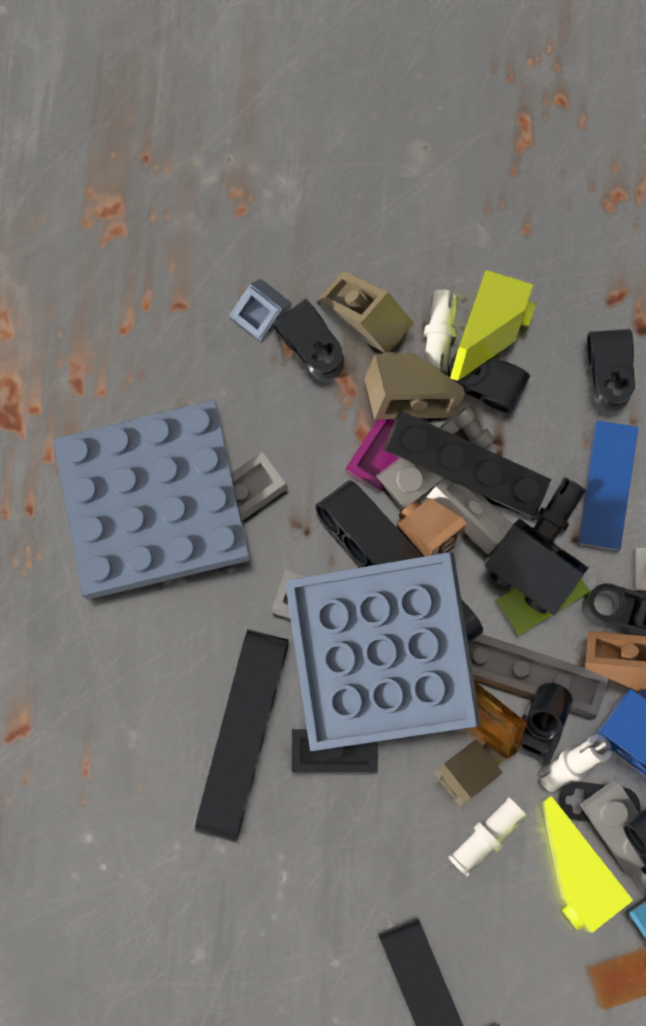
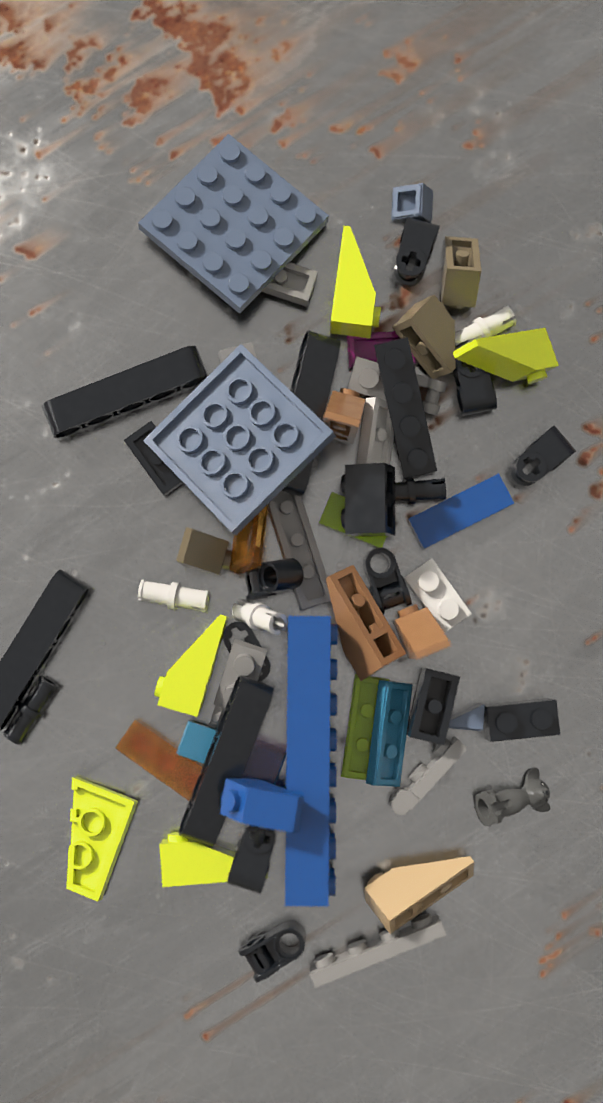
camera: 45 degrees right, 5 degrees up
none -> neon yellow slope [330,226,381,338]

